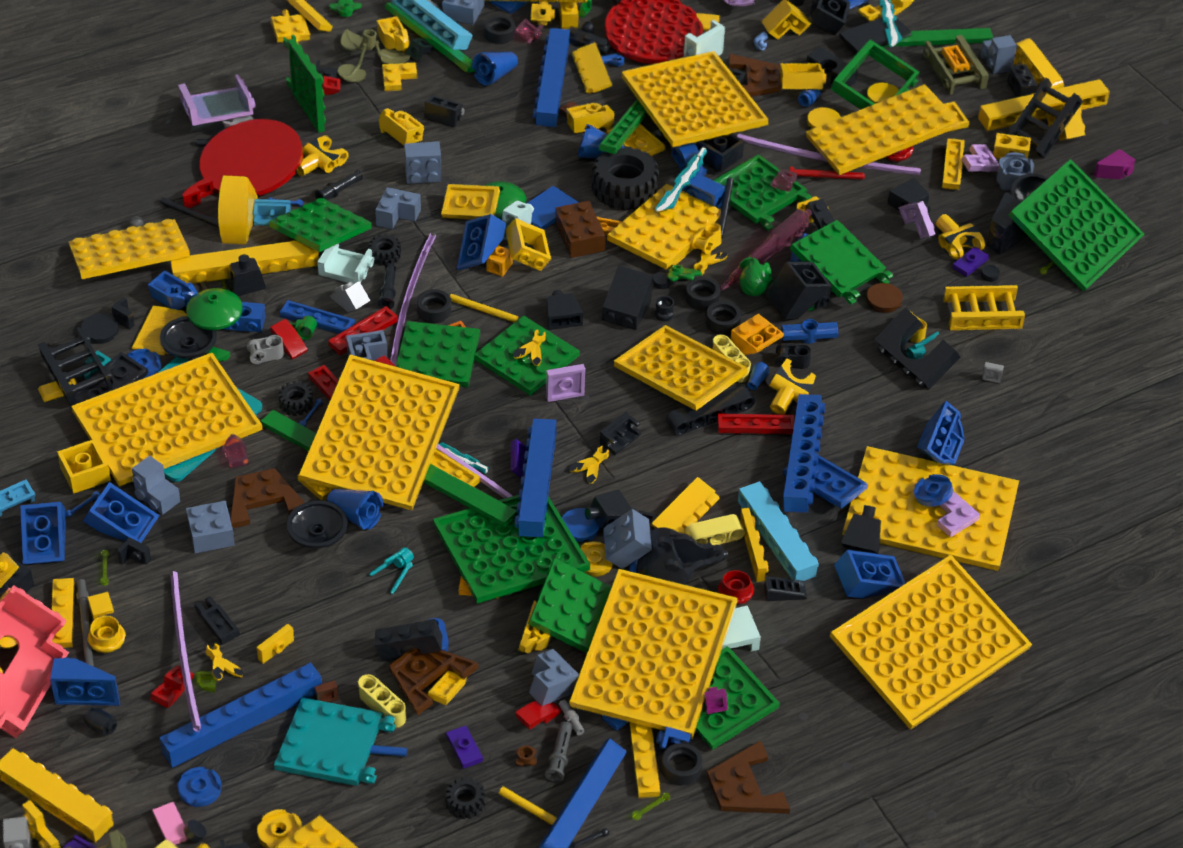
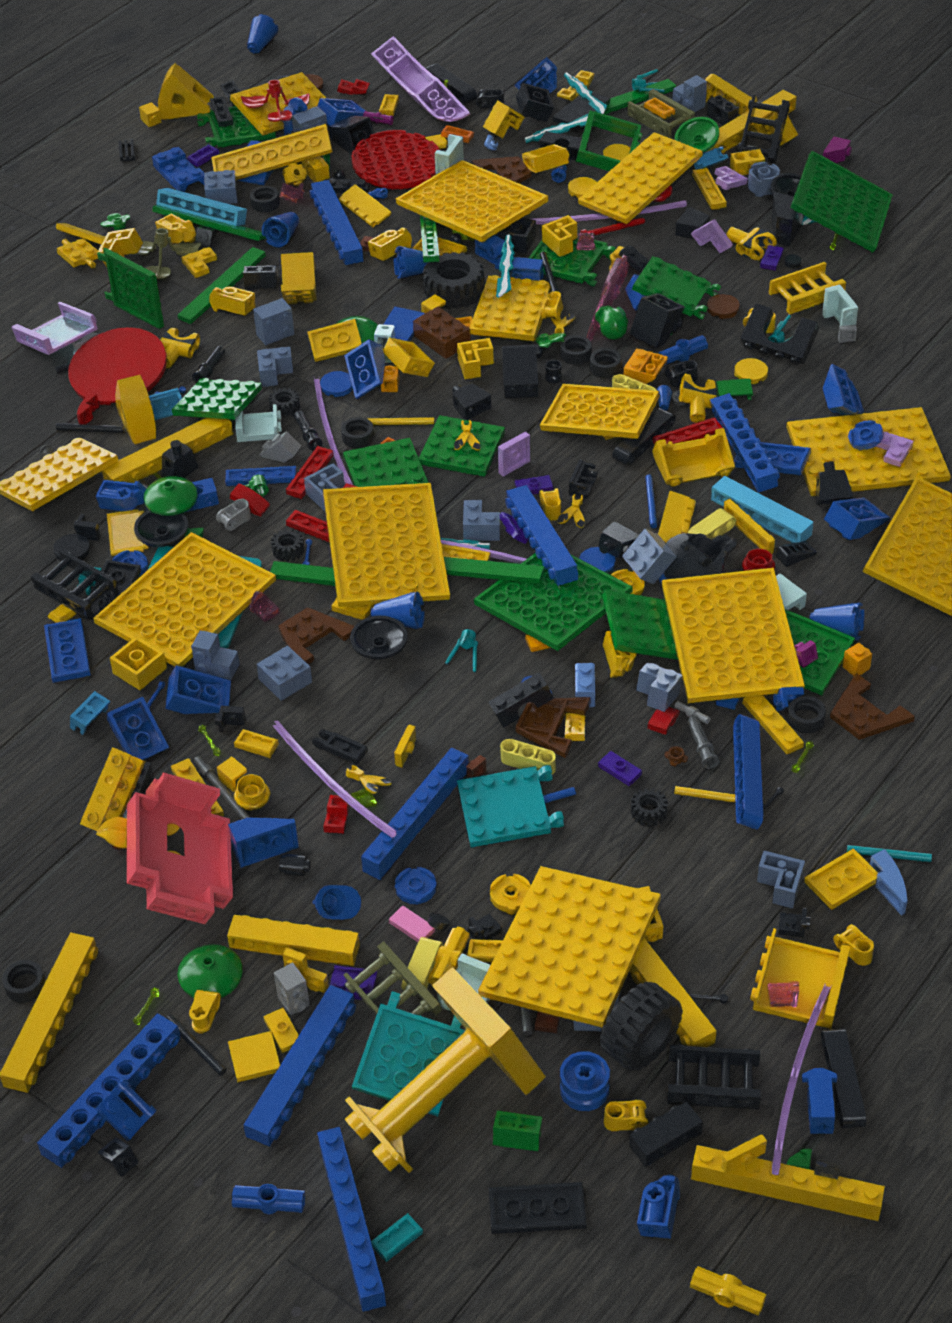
camera: 20 degrees left, 0 degrees up
none -> blue tile [44,618,91,683]
none -> yellow brick [98,228,143,267]
none -> green tile [177,247,266,324]
none -> yellow plate [234,729,279,758]
none -> yellow bracket [281,252,317,304]
none -> blue piece [312,885,361,920]
none -> blue tile [320,371,352,397]
none -> yellow panel [421,295,446,313]
none -> orange tile [441,125,474,143]
none -> yellow brick [457,338,494,379]
none -> sand blue brick [463,500,500,541]
none -> dark purple plate [515,475,553,494]
none -> teal sword [524,113,589,143]
none -> yellow piece [539,488,561,521]
none -> yellow brick [542,215,577,257]
none -> medium blue brick [575,663,595,707]
none -> teal plant [632,69,665,92]
none -> blue bar [645,474,657,528]
none -> yellow windscreen [652,428,735,487]
none -> green dish [675,117,720,153]
none -> dark azure hinge [693,147,729,170]
none -> green hinge [716,378,753,400]
none -> yellow tile [734,358,768,384]
none -> blue cone [810,603,865,641]
none -> light aqua panel [822,285,858,326]
none -> light orange brick [843,643,872,676]

